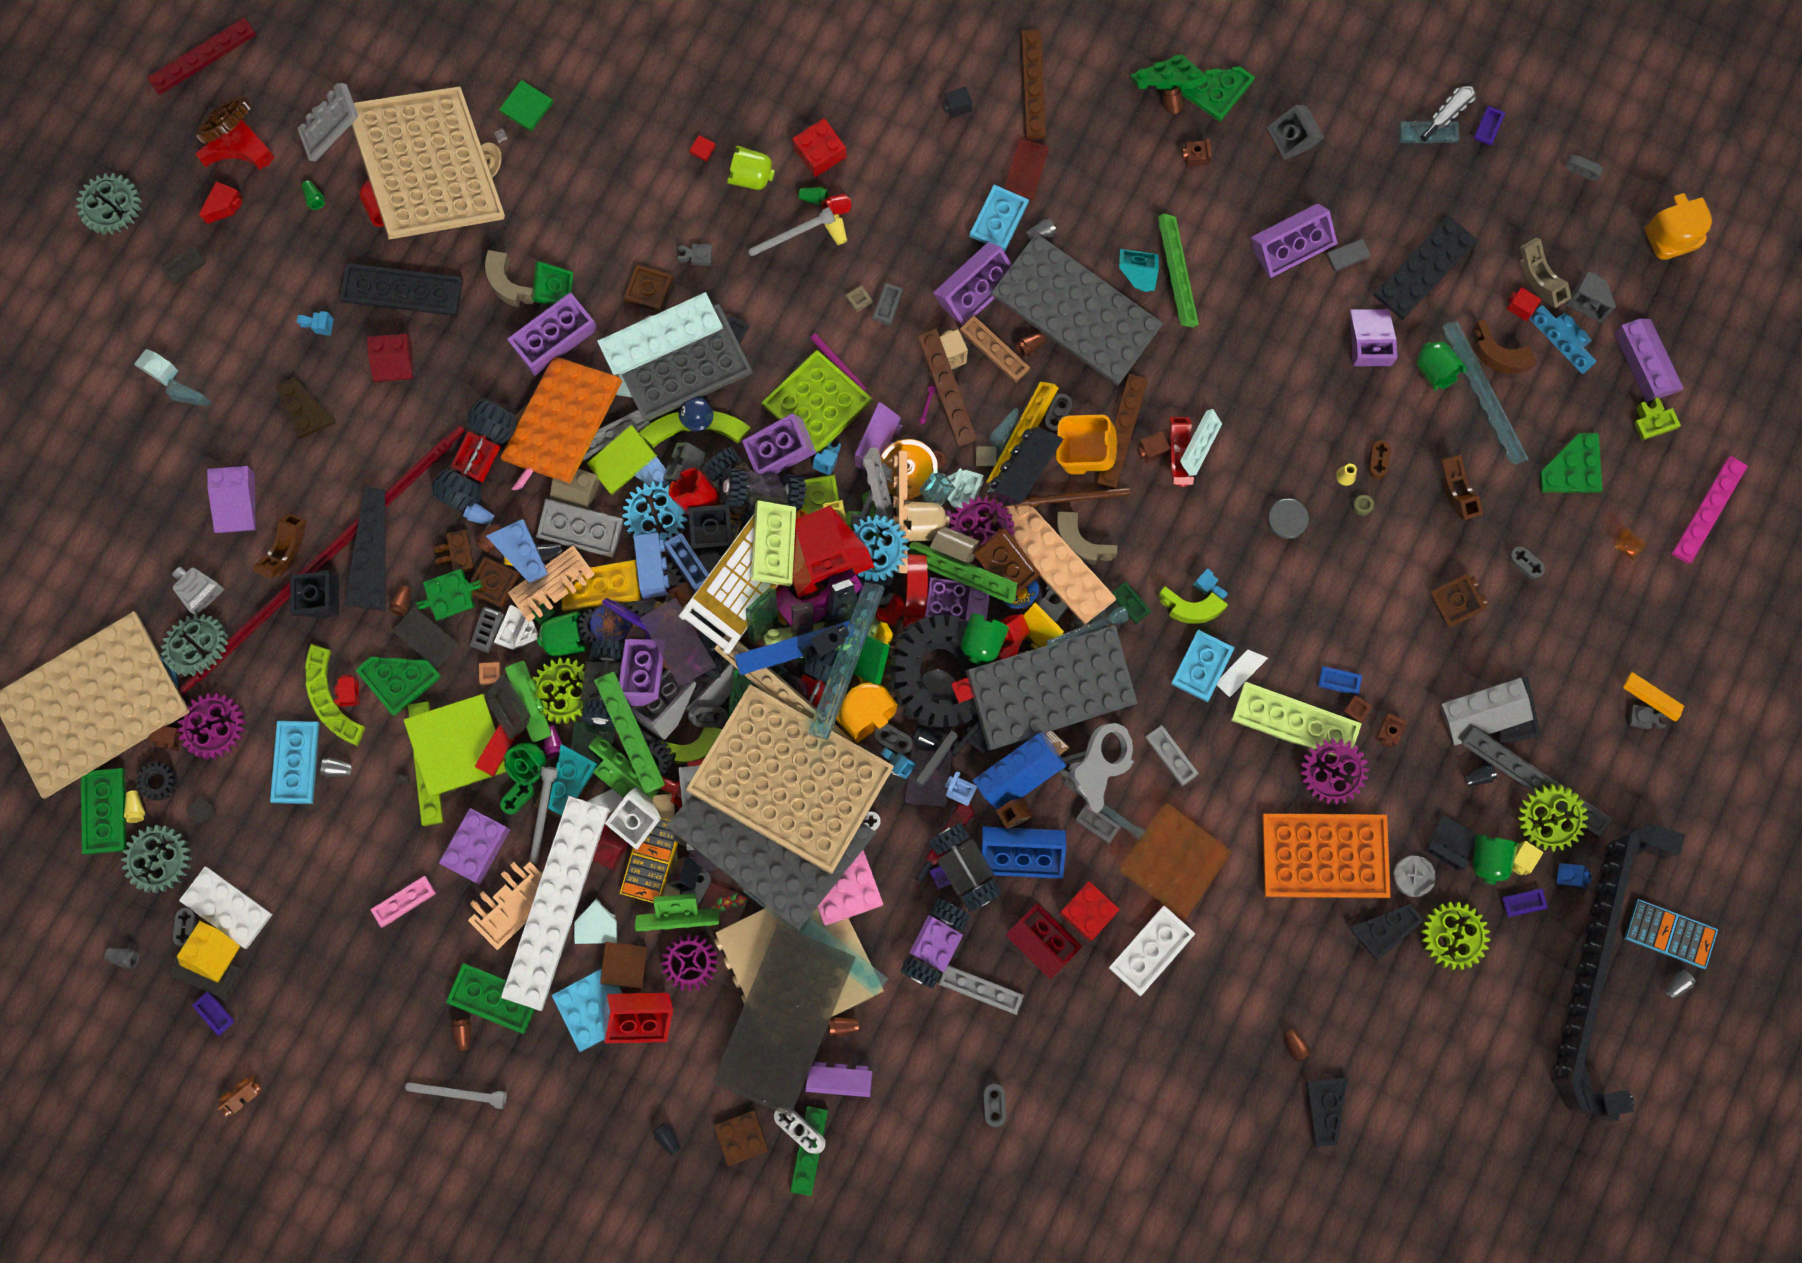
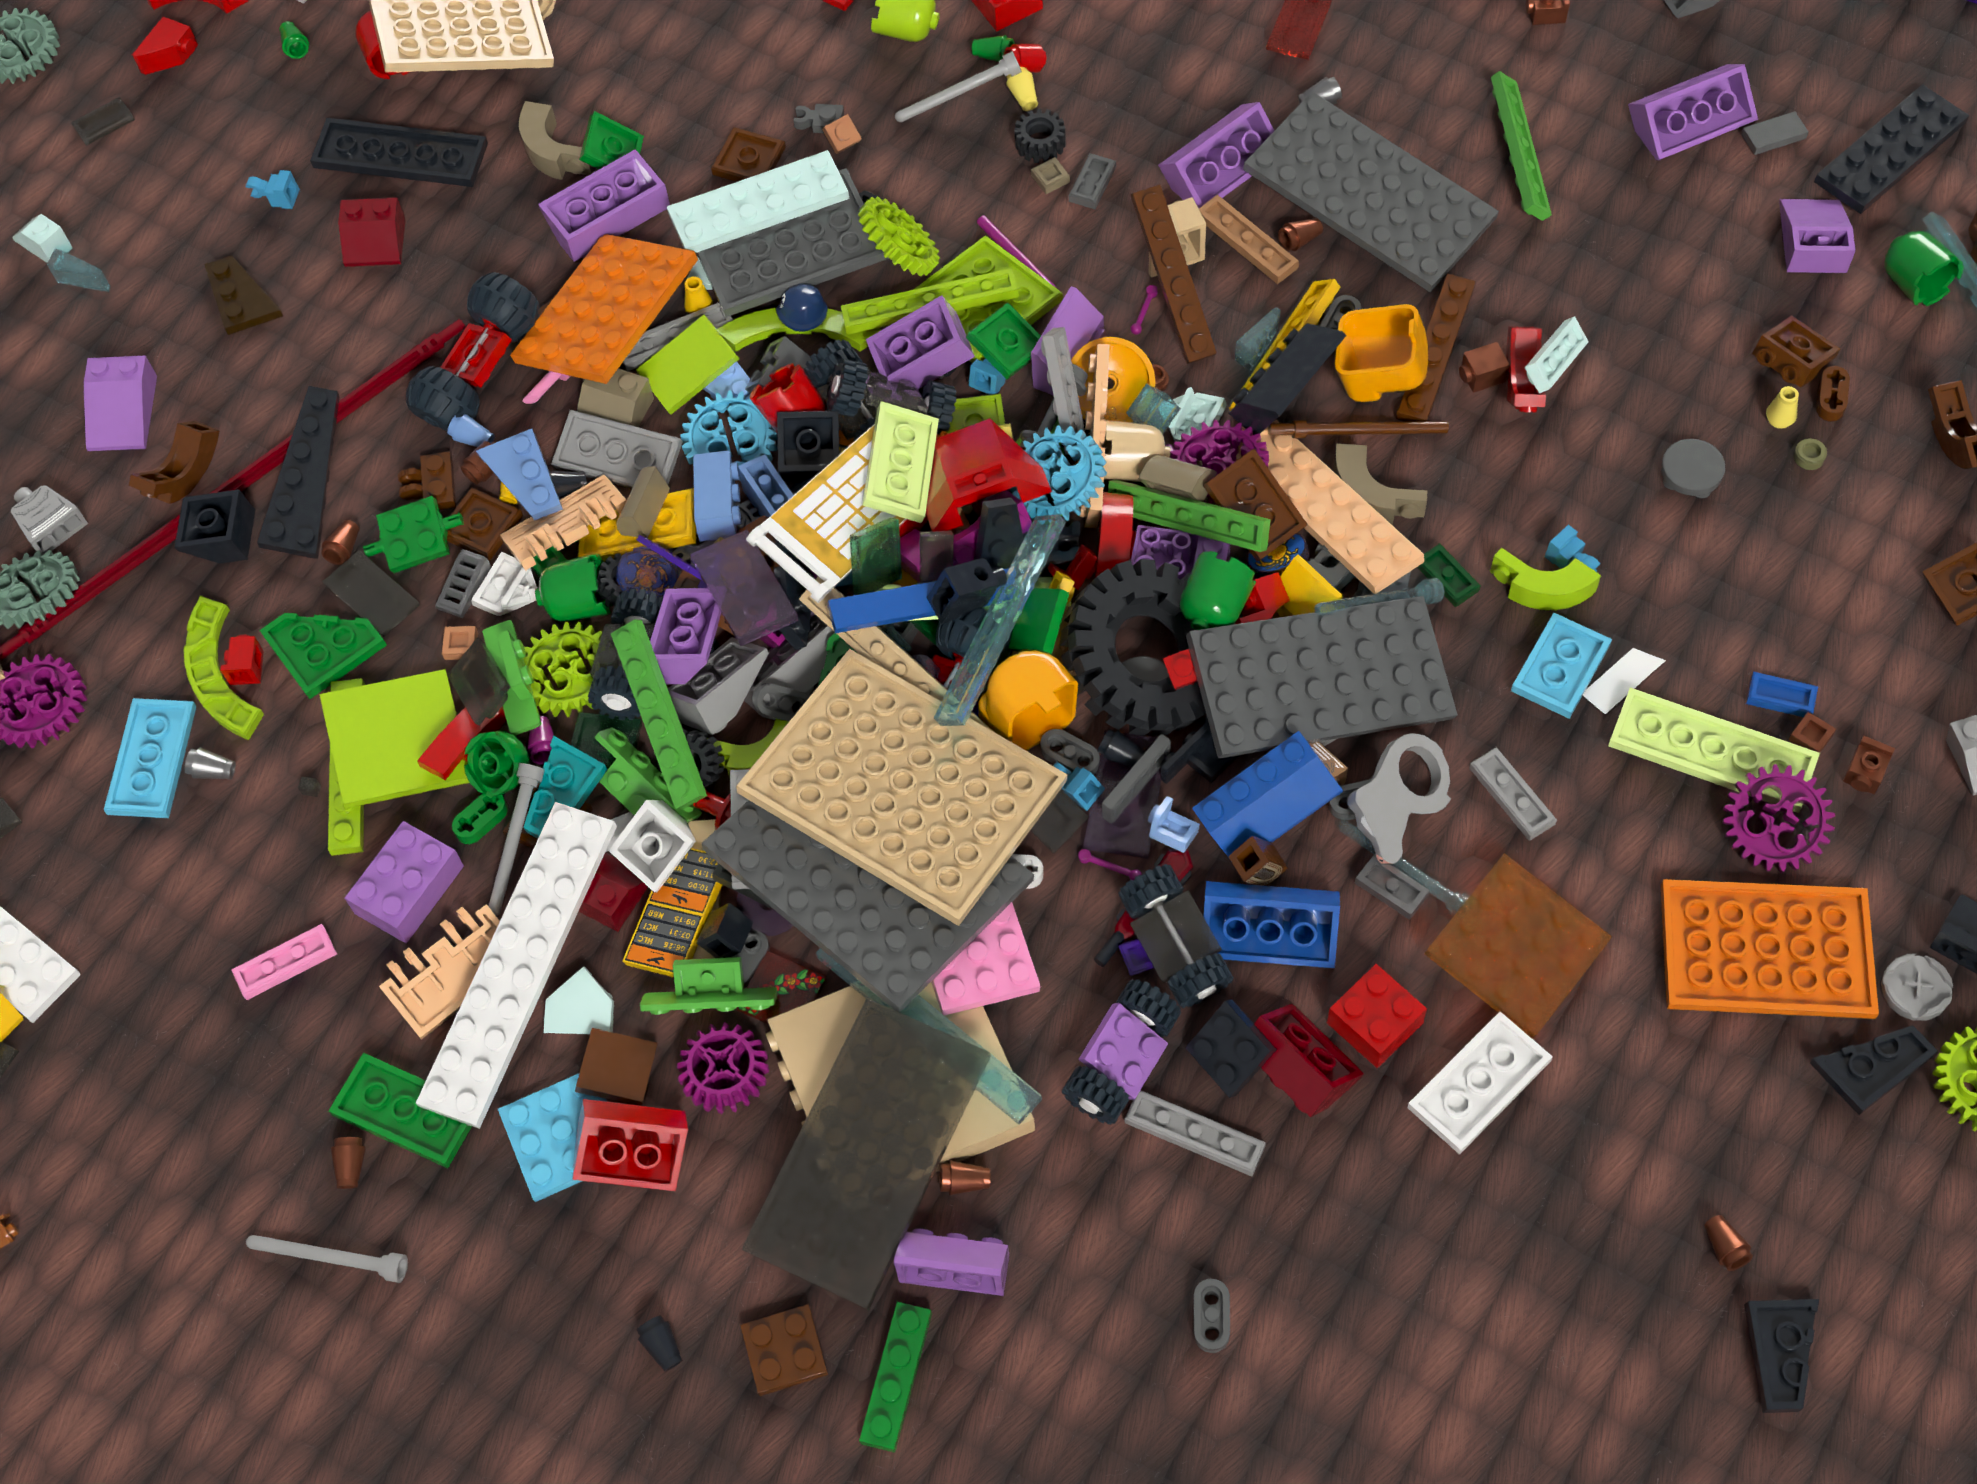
camera: 10 degrees right, 15 degrees down
white beam [774,1107,825,1154] -> none
medium azure plate [970,185,1029,252] -> none
dark tan tile [976,446,996,468] -> none
teal slope [1119,249,1159,292] -> none
none -> dark tan brick [616,466,670,538]
none -> yellow cone [684,277,713,314]
none -> nougat plate [822,114,862,154]
none -> lime plate [841,268,1019,335]
none -> lime gear [858,196,940,276]
none -> green tile [966,303,1041,380]
none -> black tyre [1015,109,1066,163]
none -> magenta hinge [1078,849,1142,880]
none -> black plate [1185,1000,1277,1098]
none -> reddish brown plate [1752,315,1840,388]

